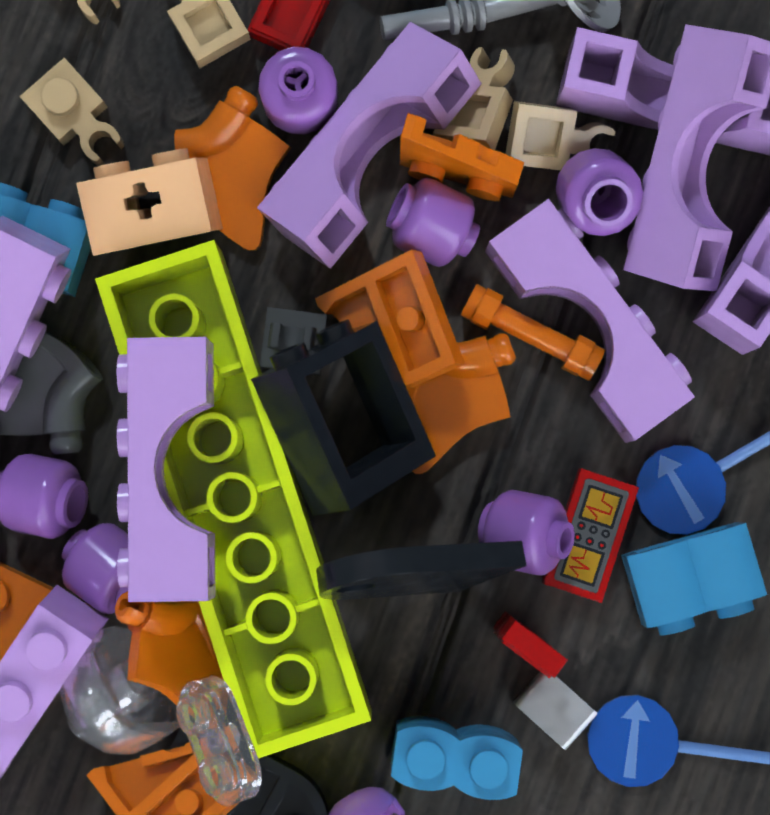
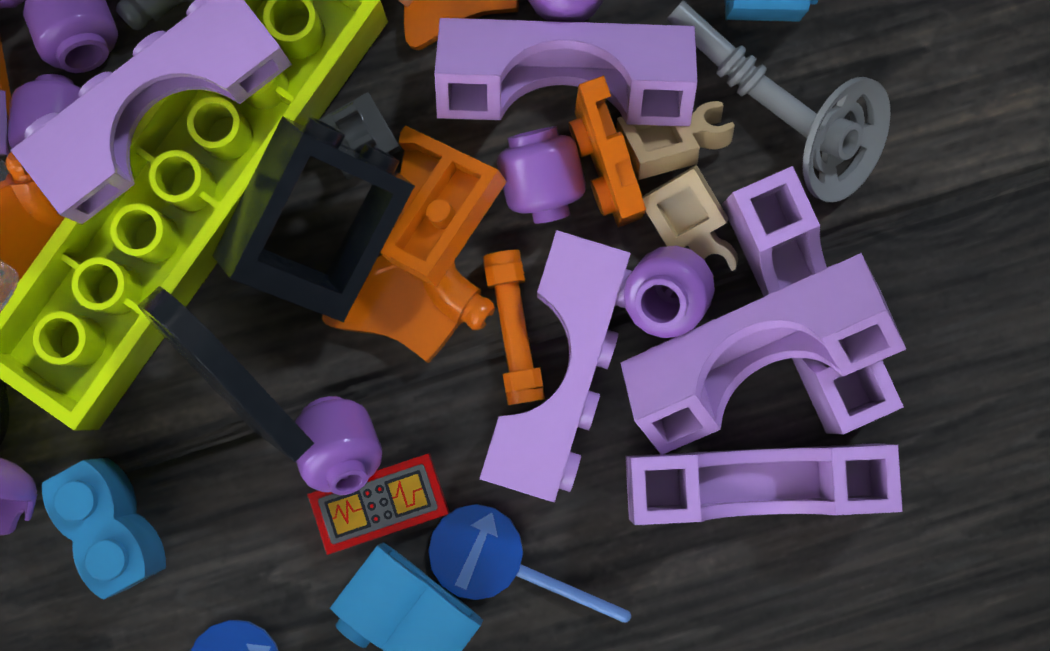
camera: 55 degrees right, 0 degrees up
red tile [493,611,568,679] -> none
flat silver piece [513,672,598,750] -> none

